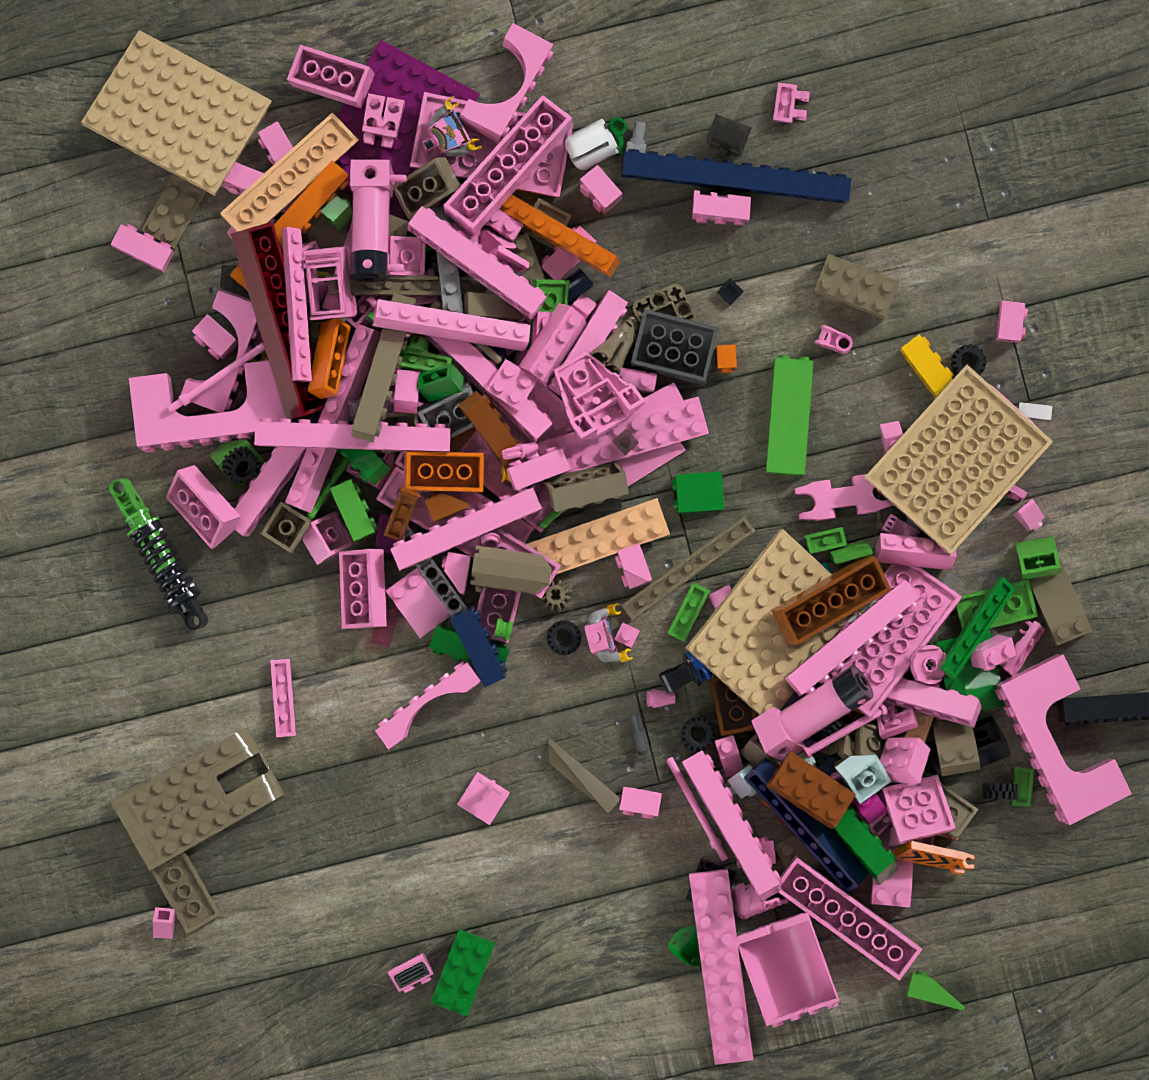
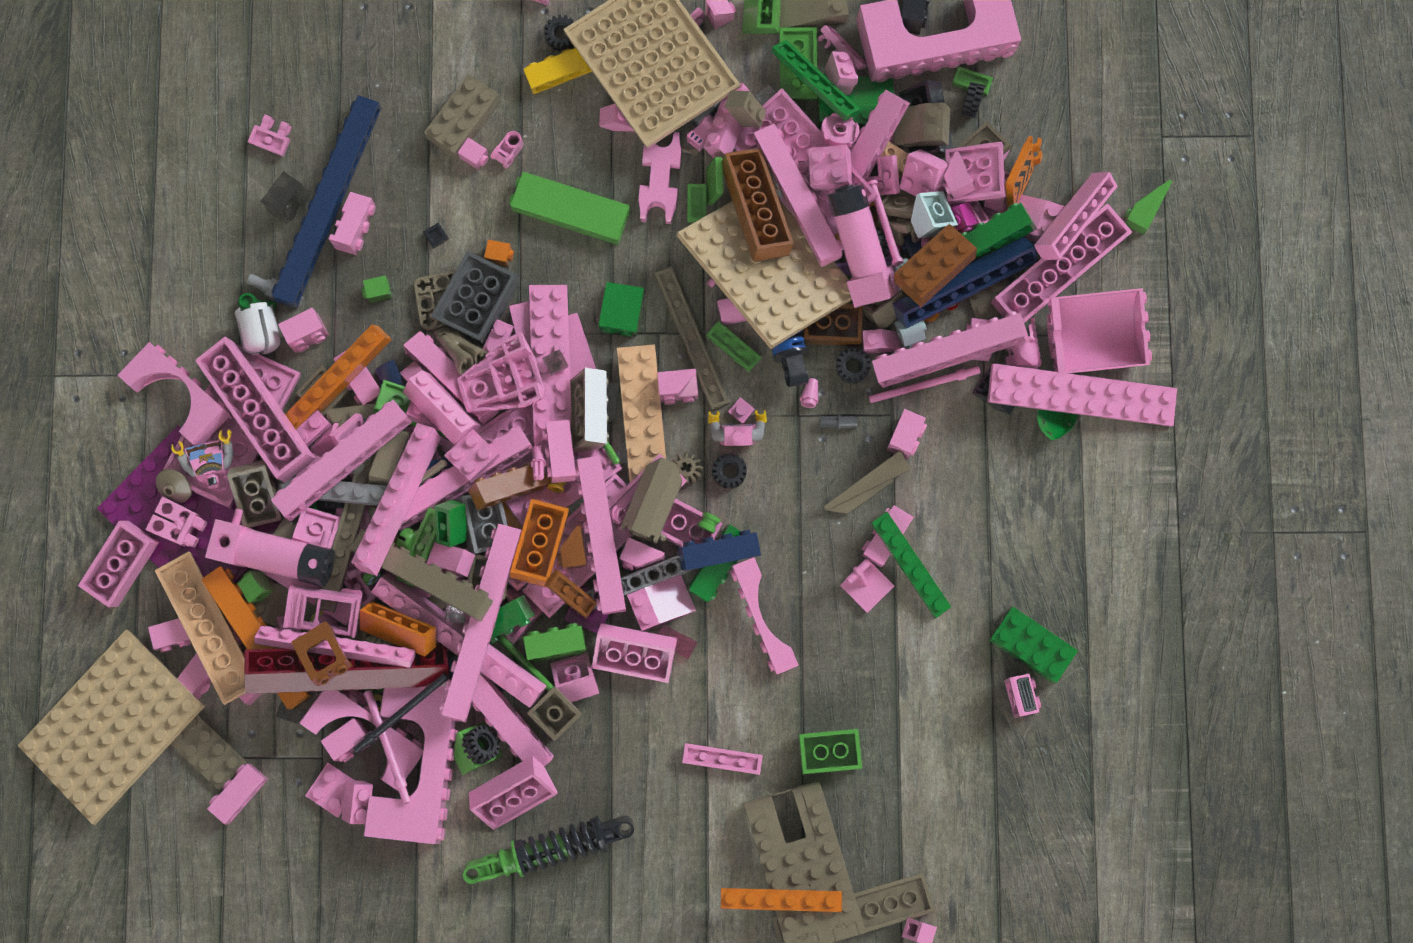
camera: 70 degrees left, 5 degrees down
none -> dark tan dish [156,469,192,503]
none -> dark orange window [291,621,352,687]
none -> bright pink plate [305,763,354,818]
none -> bright pink brick [341,780,373,824]
none -> black bar [353,673,449,754]
none -> bright green brick [361,276,392,303]
none -> bright pink brick [458,137,489,170]
none -> orange plate [721,888,842,912]
none -> dark tan brick [724,90,766,128]
none -> bright green brick [798,729,862,775]
none -> bright pink brick [809,144,852,192]
none -> bright pink brick [862,505,914,568]
none -> green plate [870,512,951,618]
none -> bright pink slope [943,151,976,199]
none -> bright pink brick [1034,172,1118,260]

